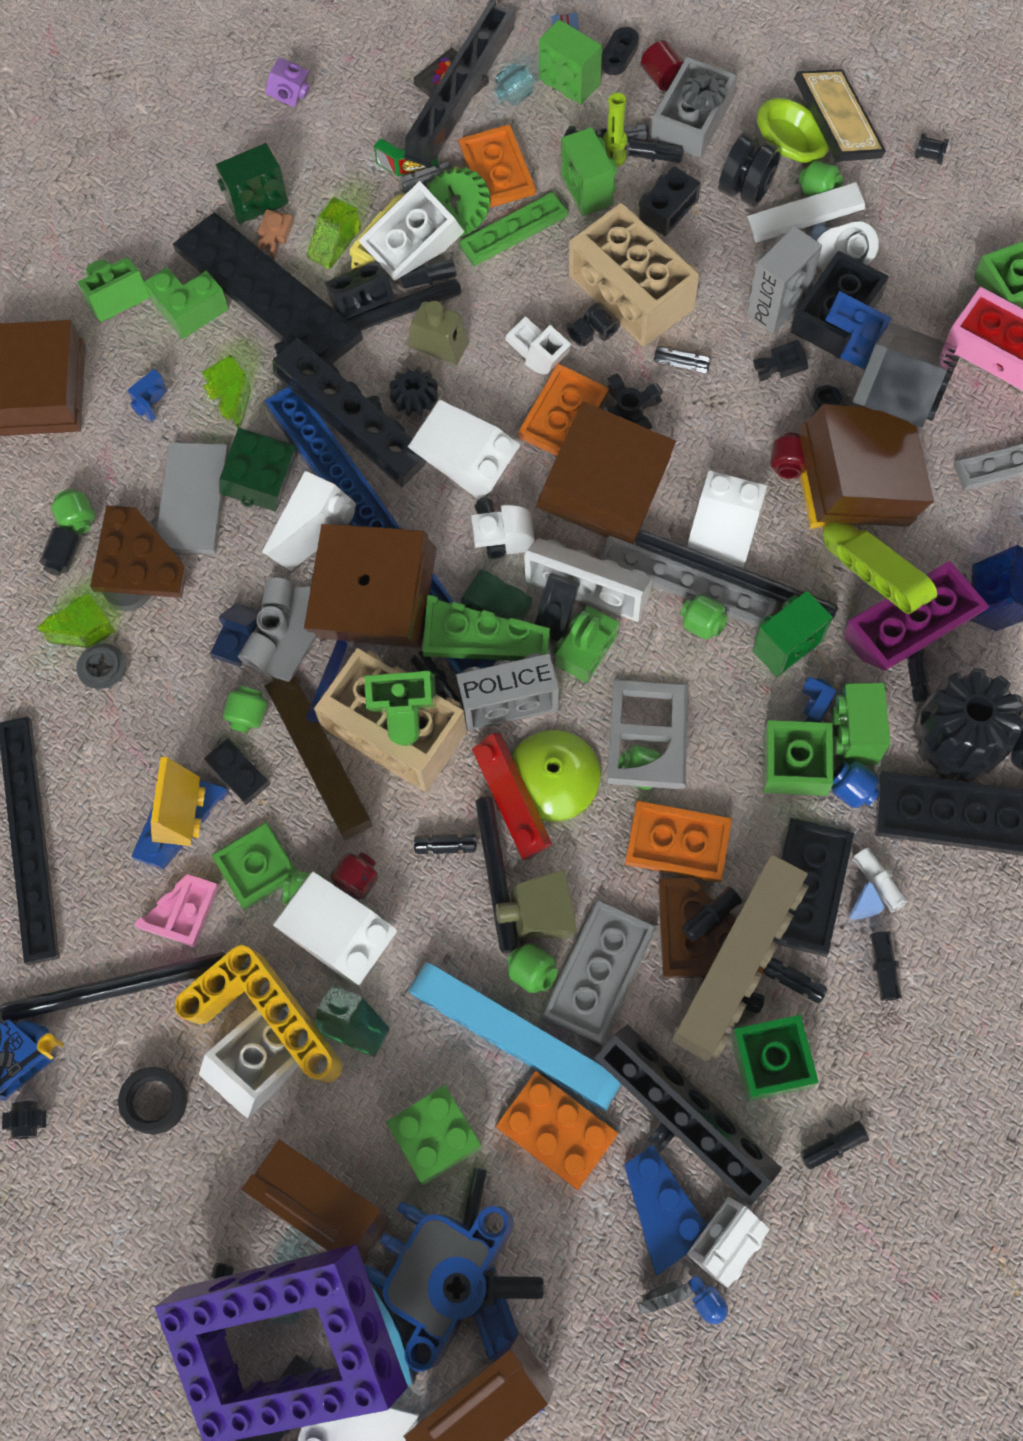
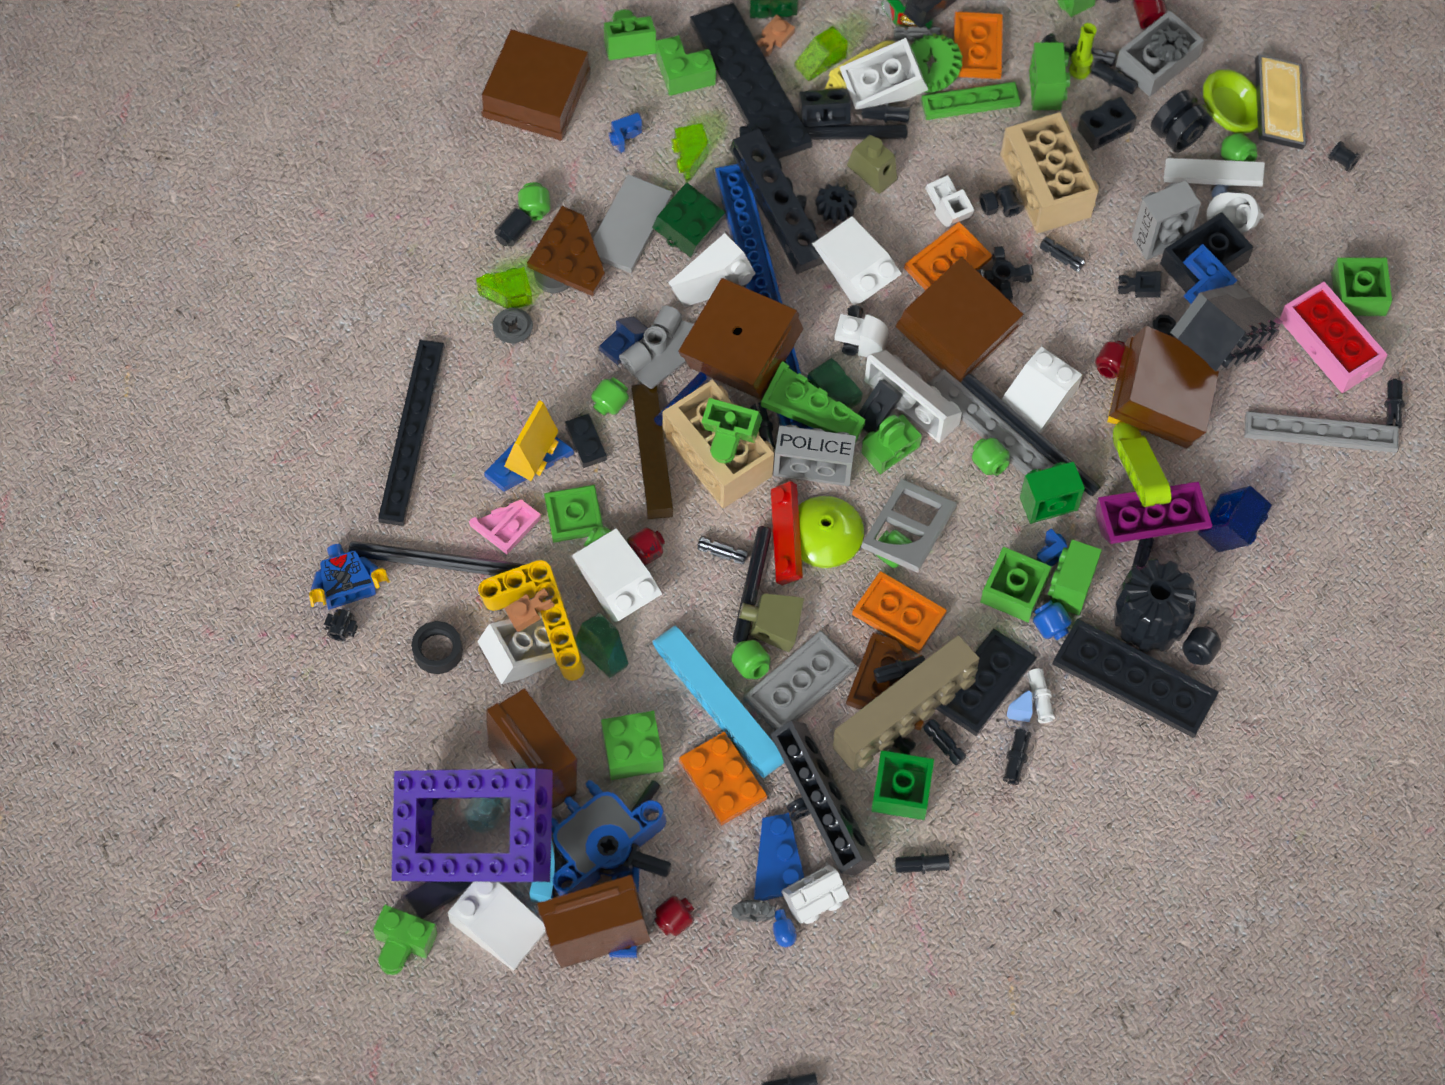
camera: 15 degrees right, 5 degrees down
none -> nougat plate [504,588,555,632]
none -> dark red head [654,895,695,936]

